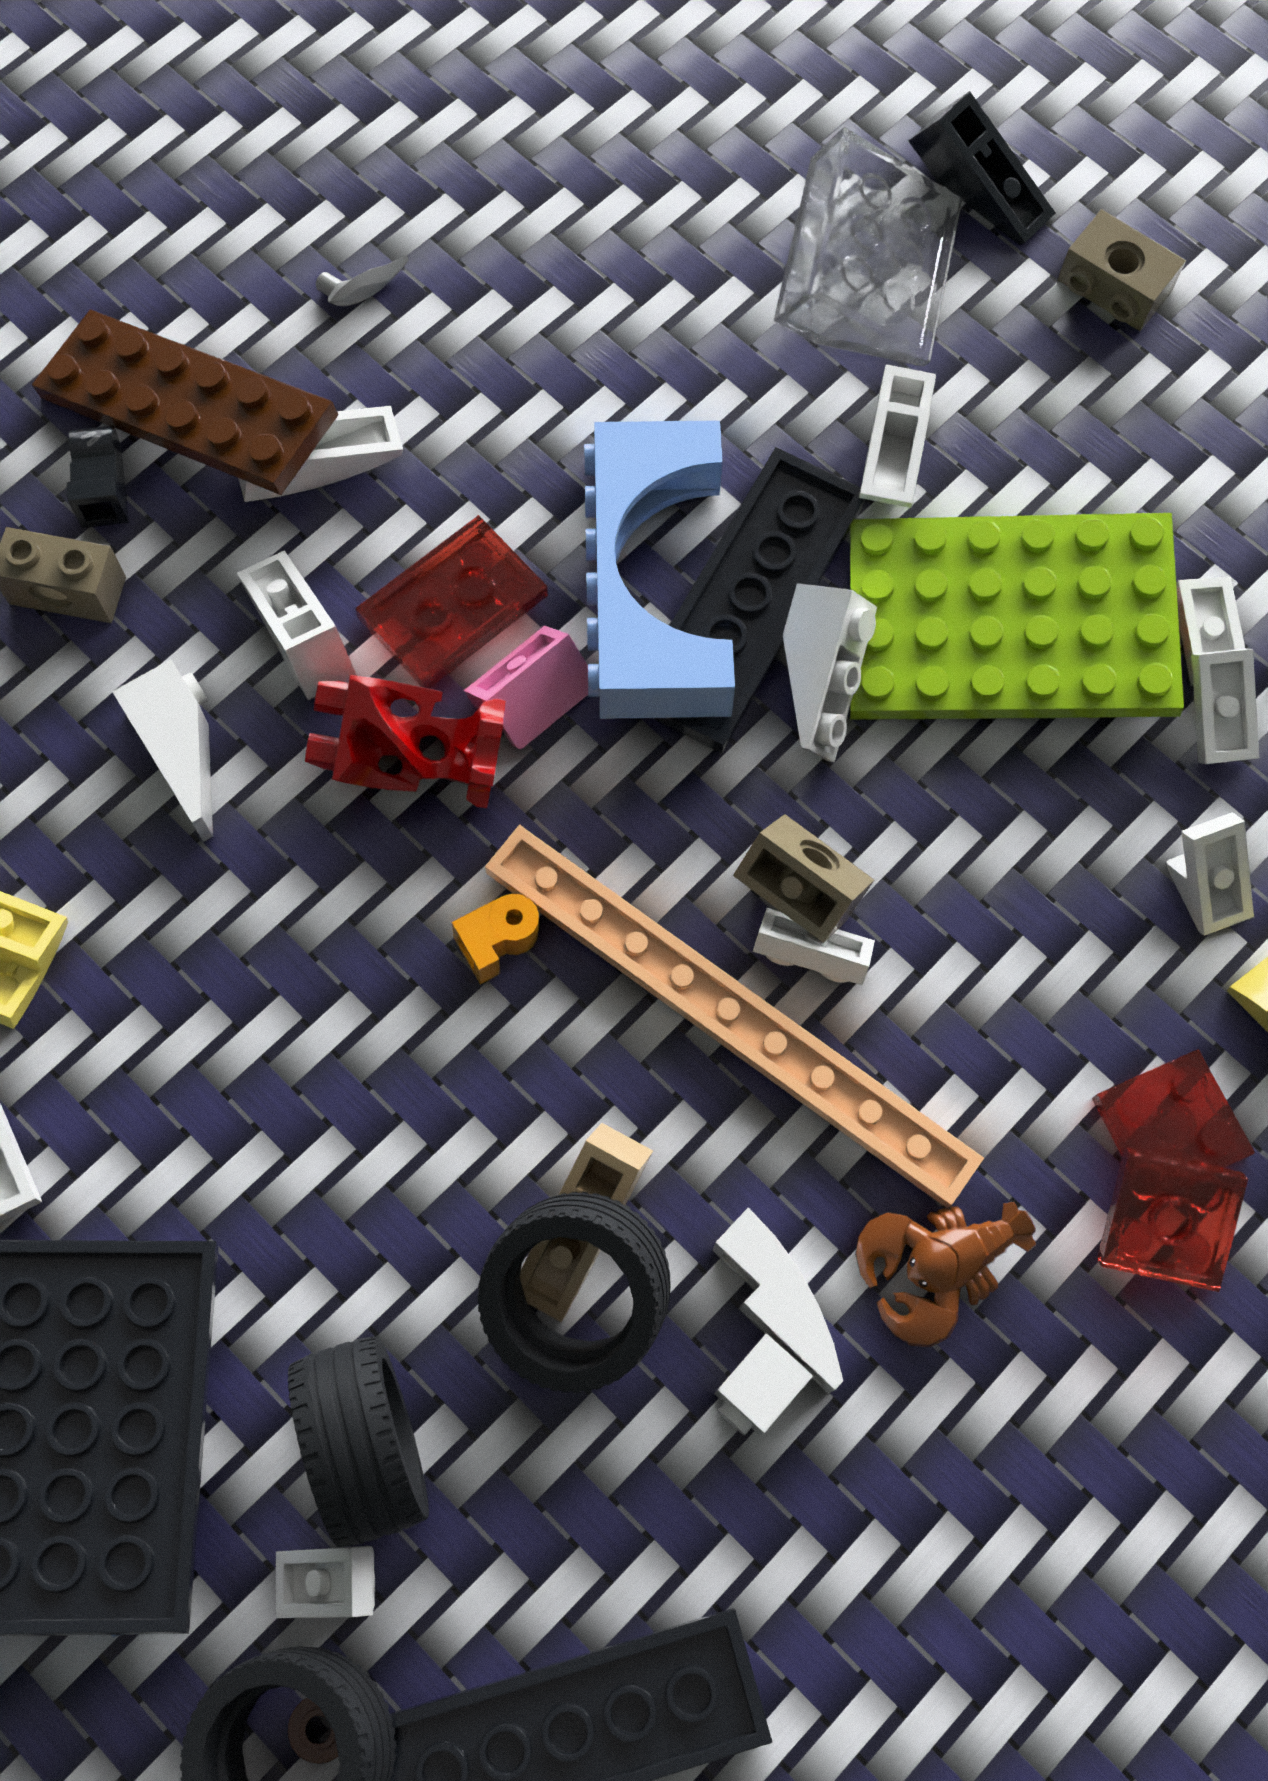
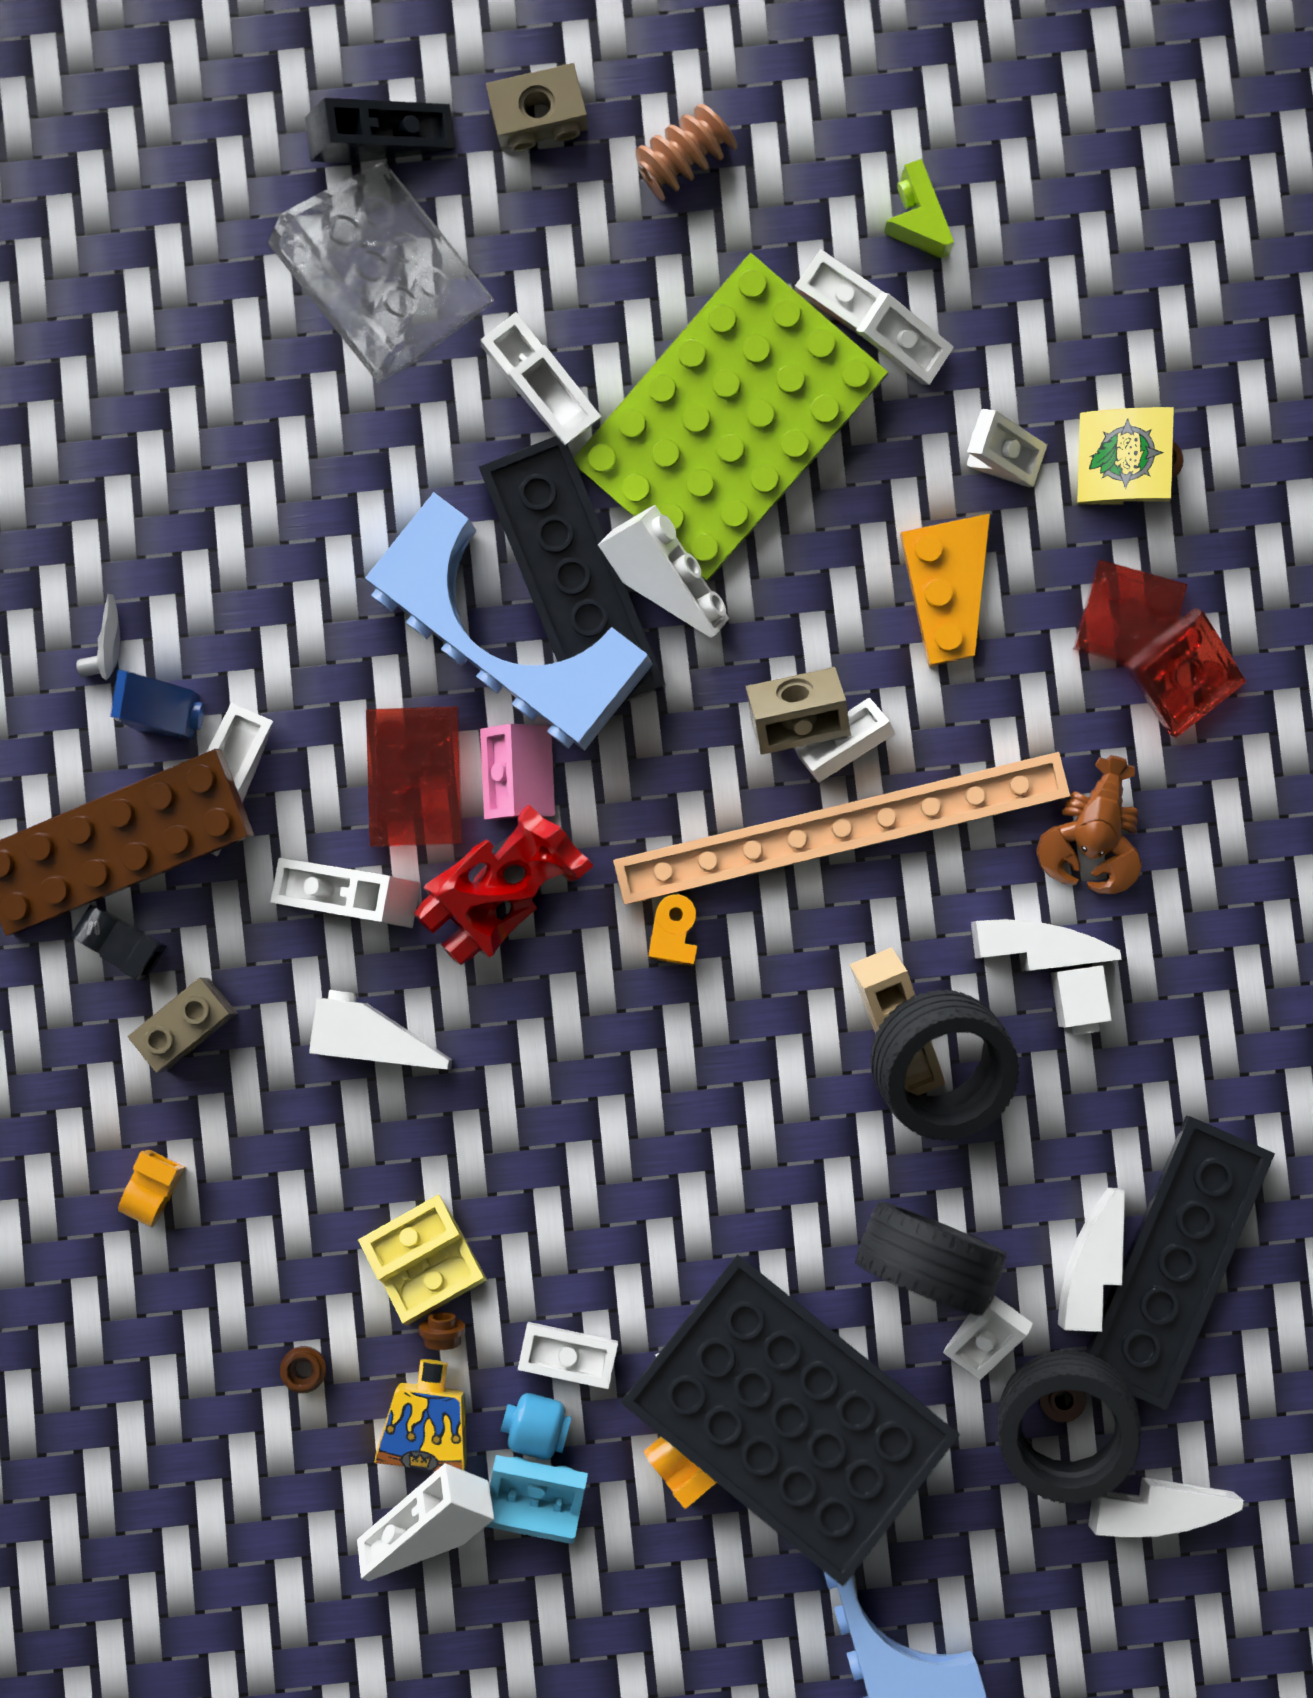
camera: 45 degrees left, 15 degrees up
none -> blue slope [110,670,205,740]
none -> nougat piece [635,104,738,201]
none -> light orange wing [900,513,990,667]
none -> white slope [1058,1188,1125,1332]

